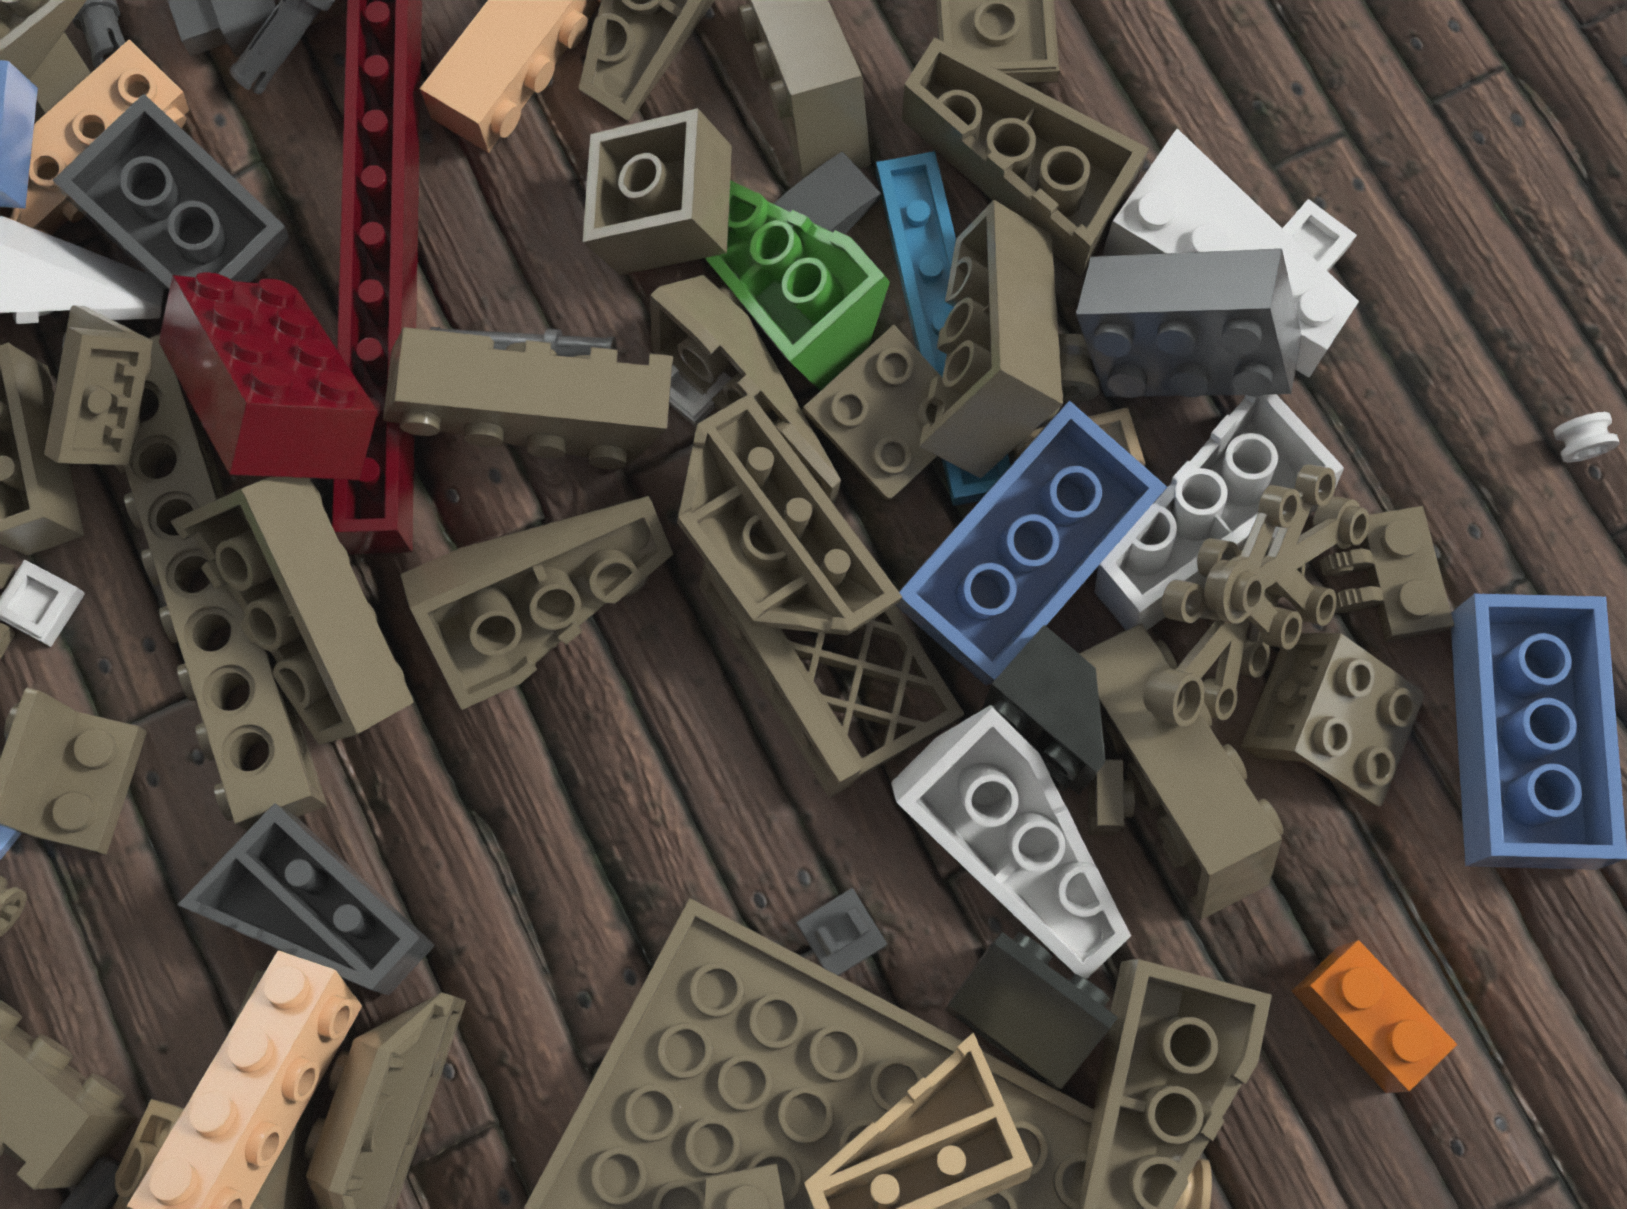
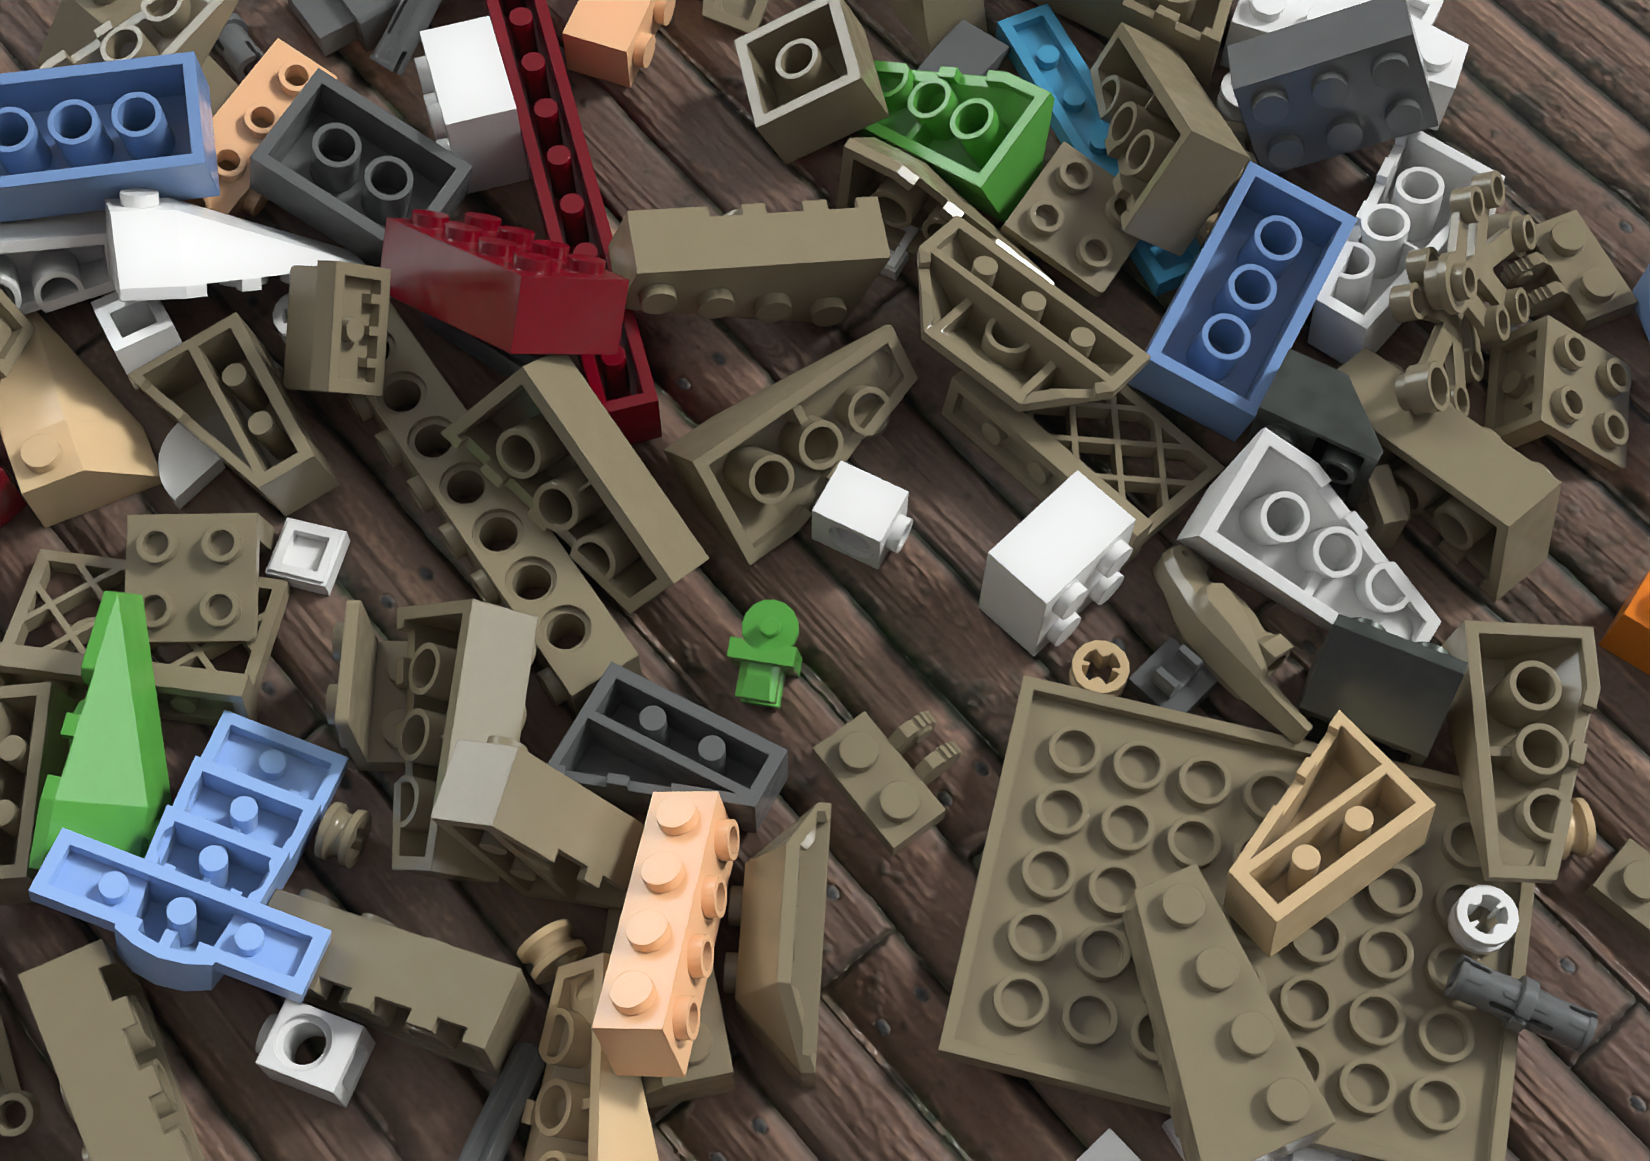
camera: 15 degrees left, 10 degrees down
none -> dark tan wedge [392,599,538,883]
none -> white brick [414,16,529,194]
none -> dark tan wedge [430,736,644,910]
none -> tan bush [517,919,587,984]
none -> bright green hips [727,600,802,709]
none -> white brick [812,461,913,569]
none -> dark tan hinge [812,710,963,857]
none -> white brick [978,470,1136,656]
none -> tan bush [1069,640,1130,697]
none -> dark tan animal [1152,544,1312,744]

